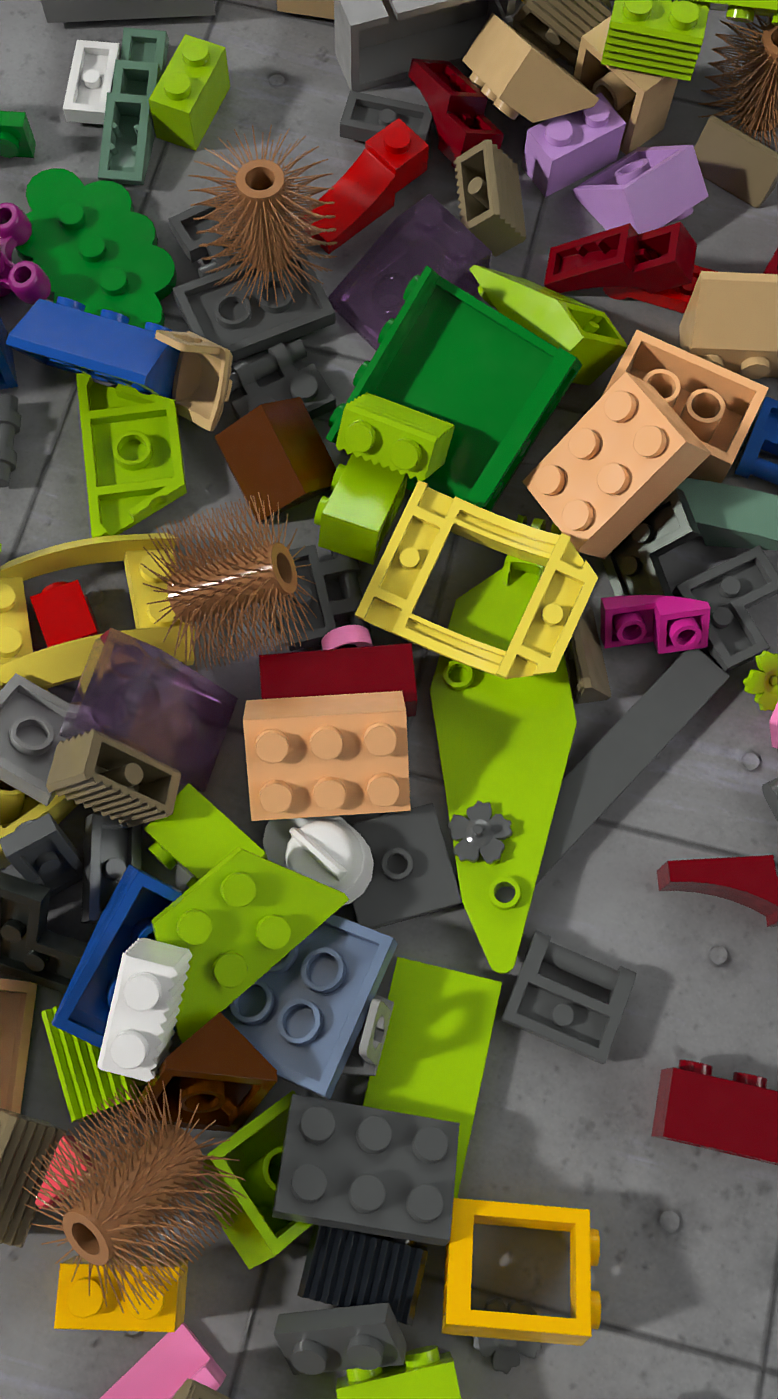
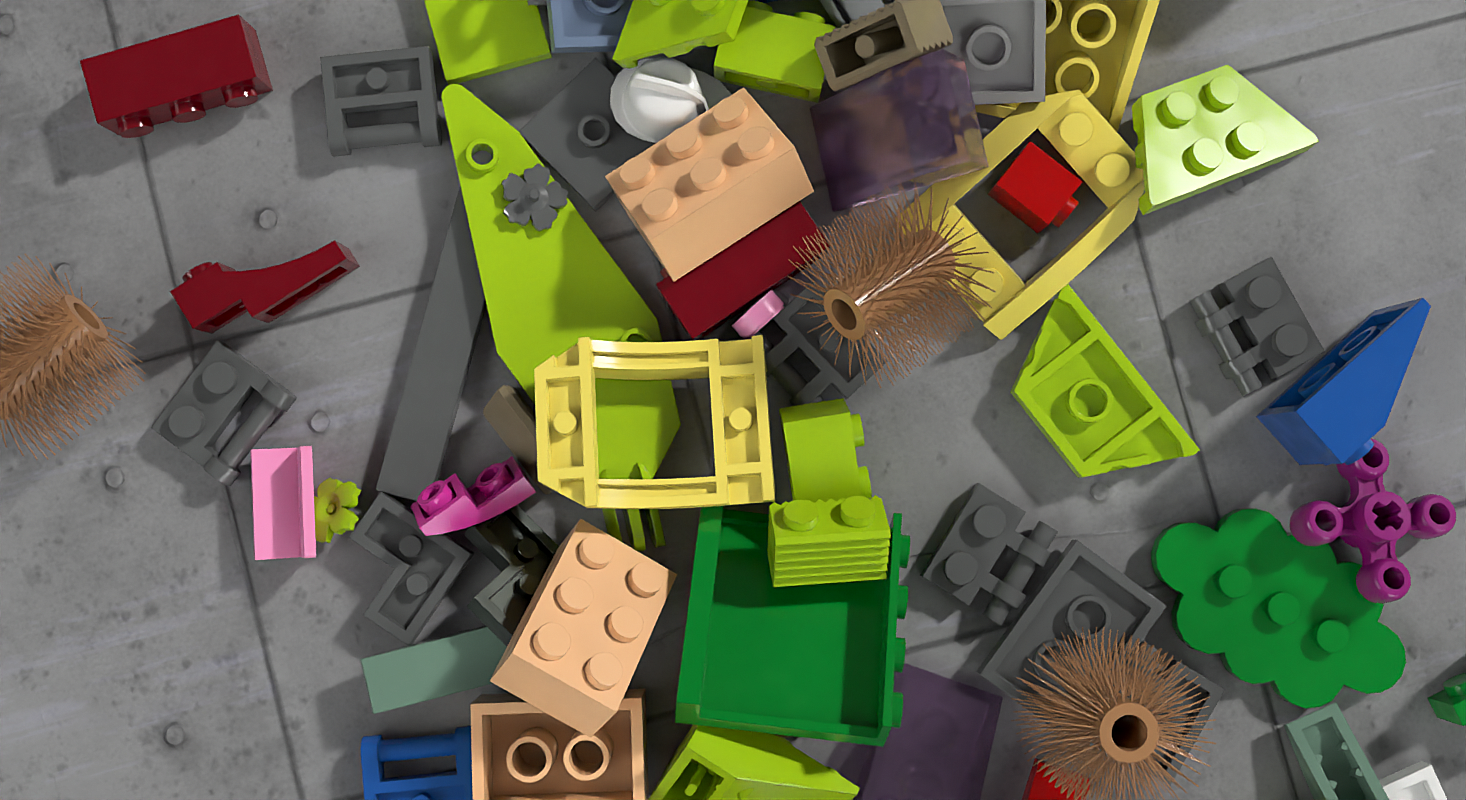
camera: 155 degrees right, 15 degrees up
blue slope [6,296,180,399] -> none
tan piece [155,330,233,432] -> none
reddish brown slope [215,397,336,524] -> none

